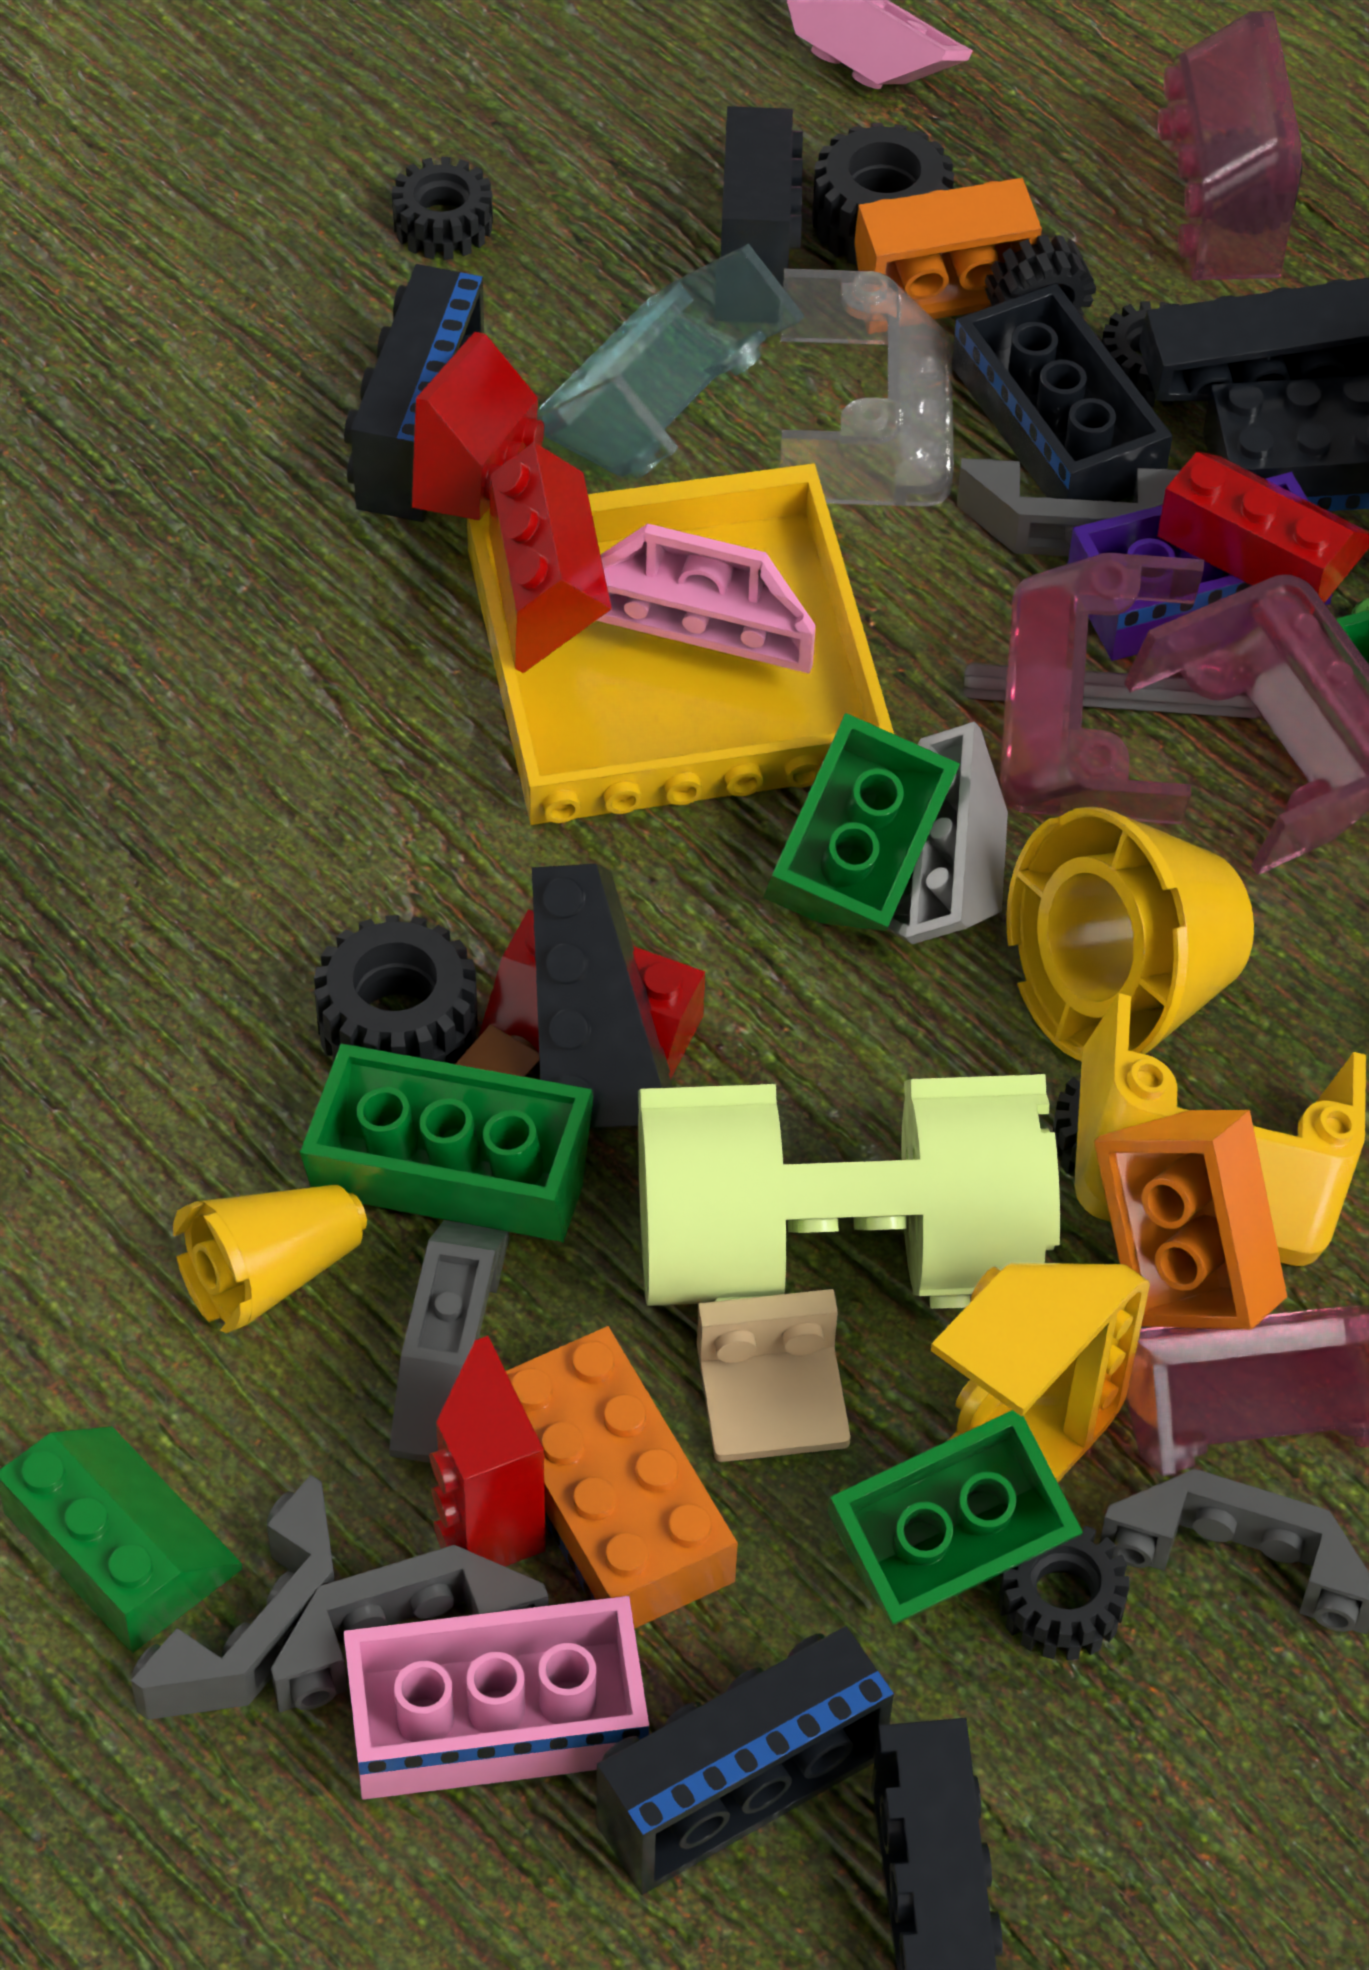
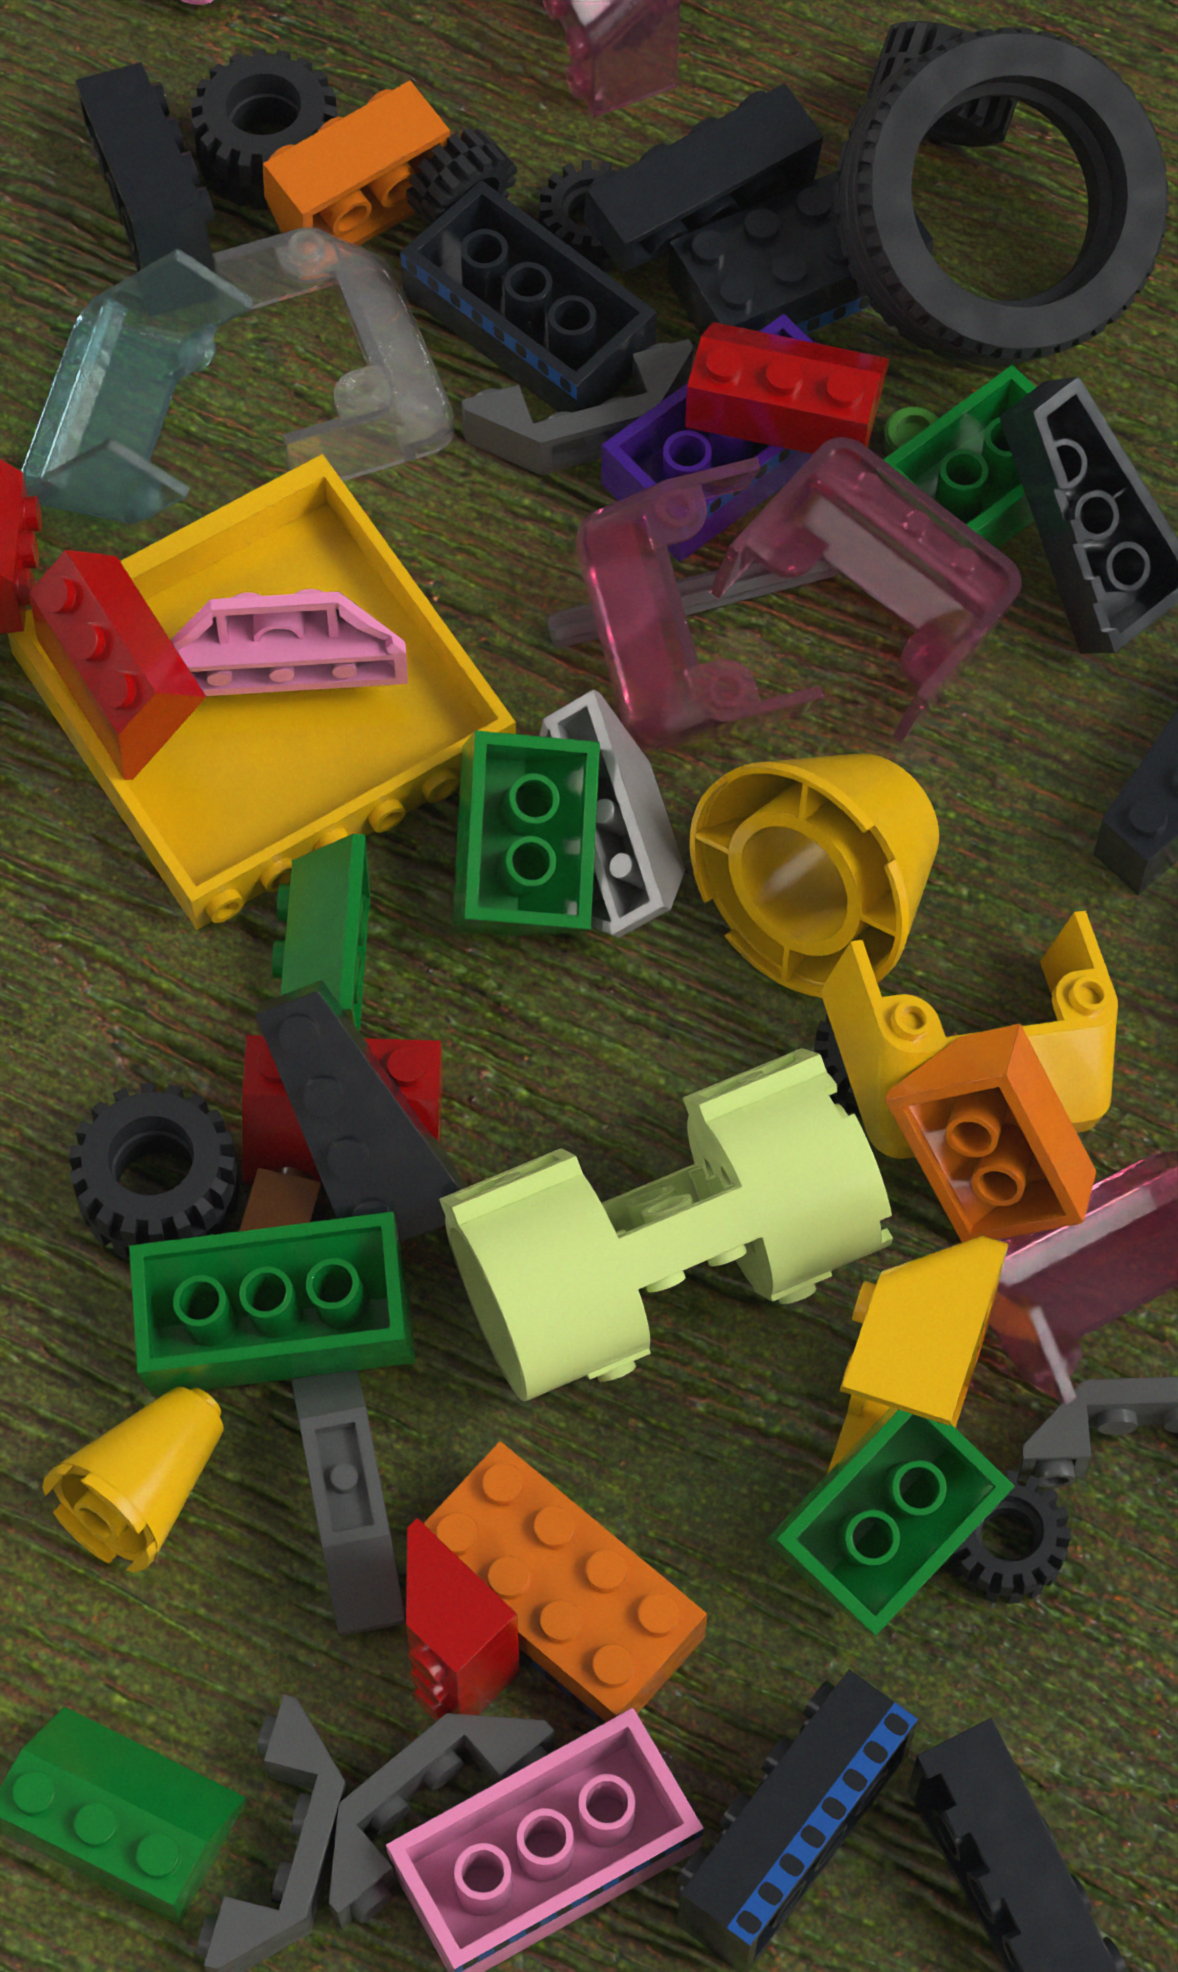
camera: 20 degrees left, 10 degrees up
tan bracket [697,1289,850,1462] -> none
none -> green slope [269,834,371,1032]

